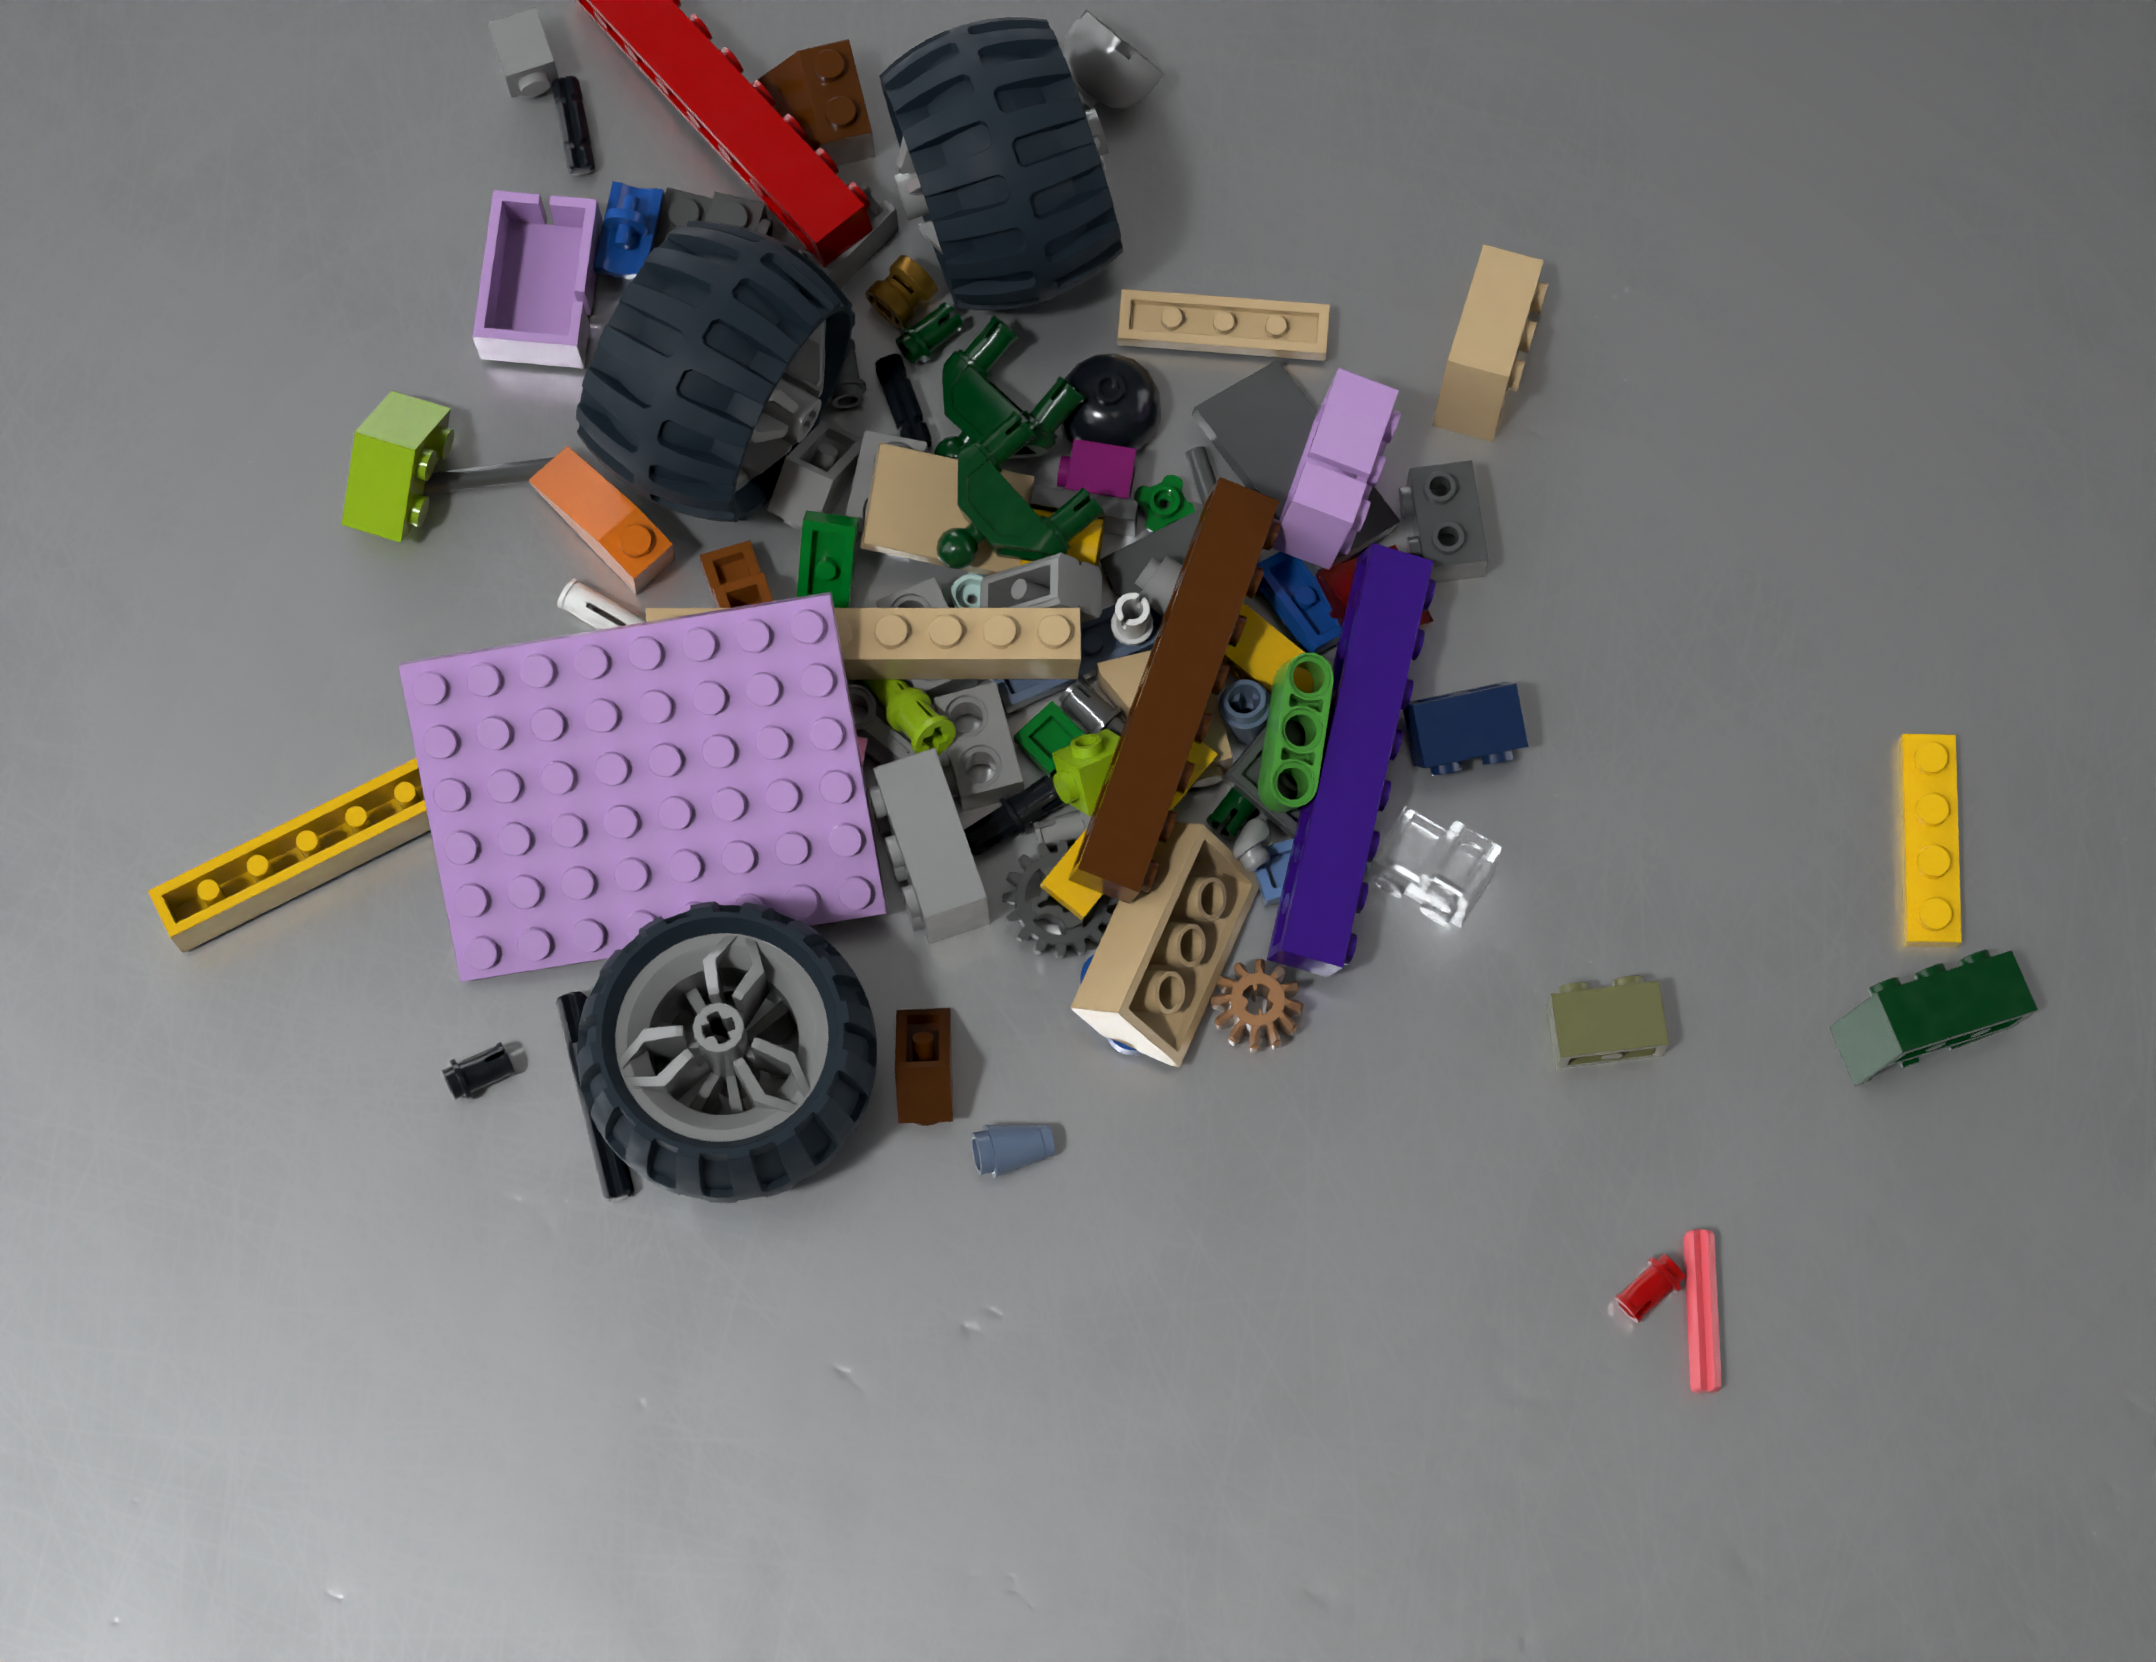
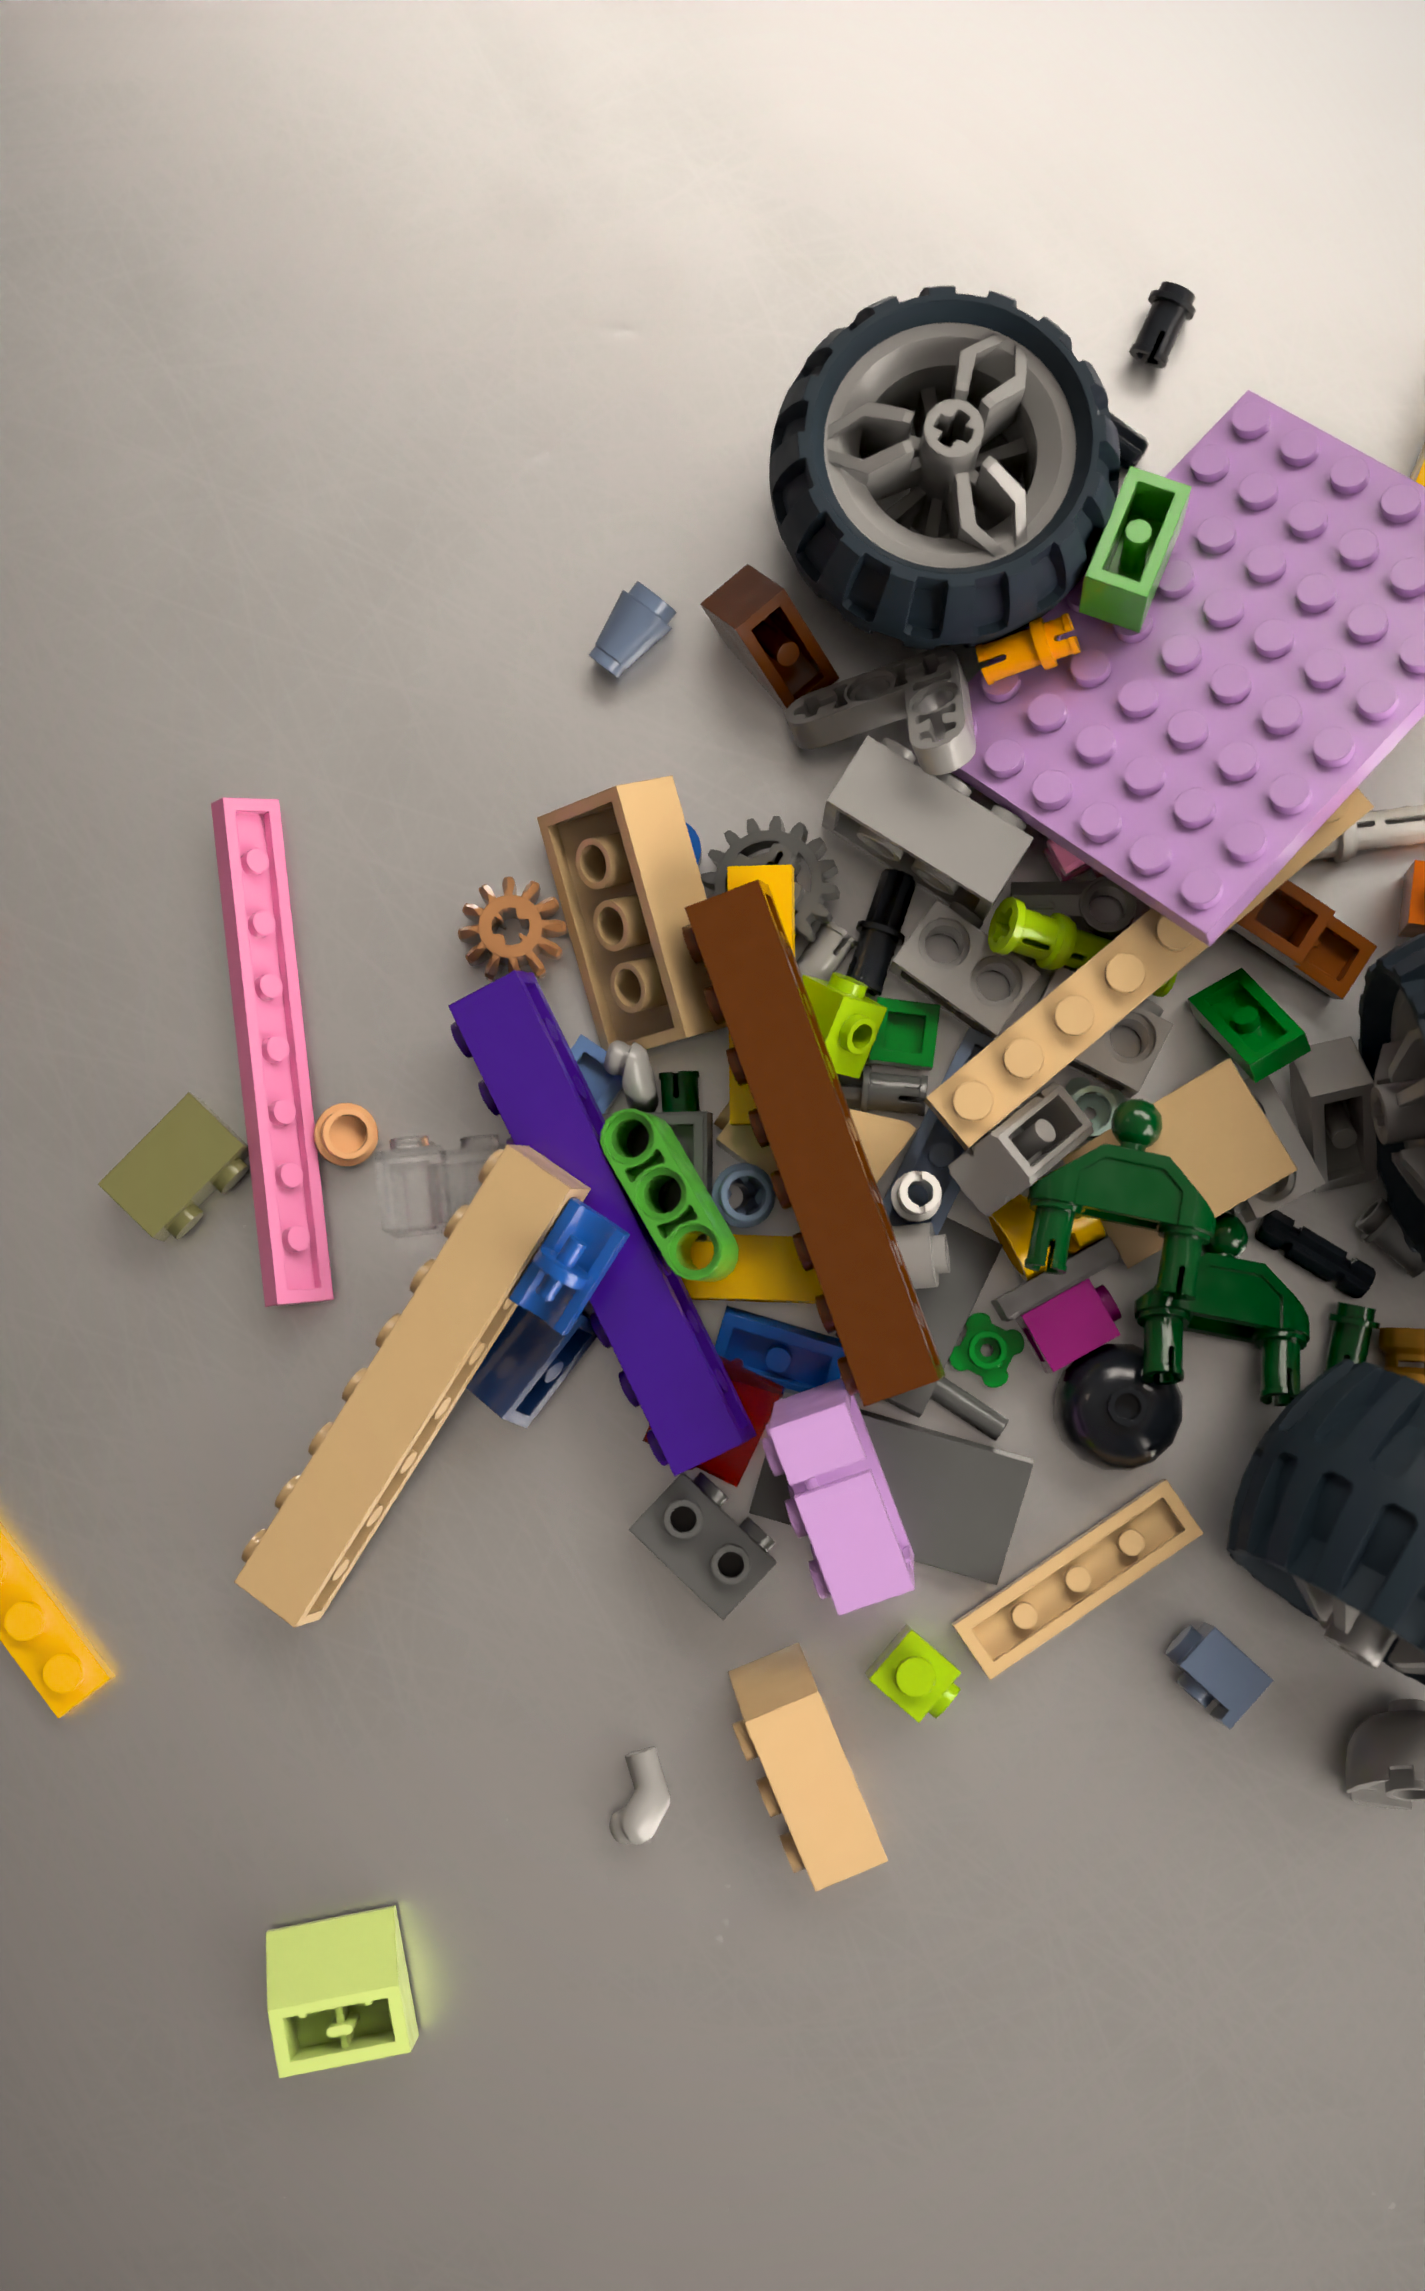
camera: 140 degrees right, 10 degrees up
none -> bright pink plate [211,798,334,1307]
none -> tan brick [234,1144,591,1628]
none -> yellowish green slope [266,1905,419,2078]
none -> light nougat plate [313,1103,378,1167]
none -> blue hips [509,1198,630,1336]
none -> light grey arm [609,1746,671,1845]
none -> light grey beam [785,647,976,775]
none -> lime brick [865,1624,961,1723]
none -> light orange pin [975,613,1081,685]
none -> bright green brick [1079,466,1192,633]
none -> sand blue brick [1165,1622,1274,1729]

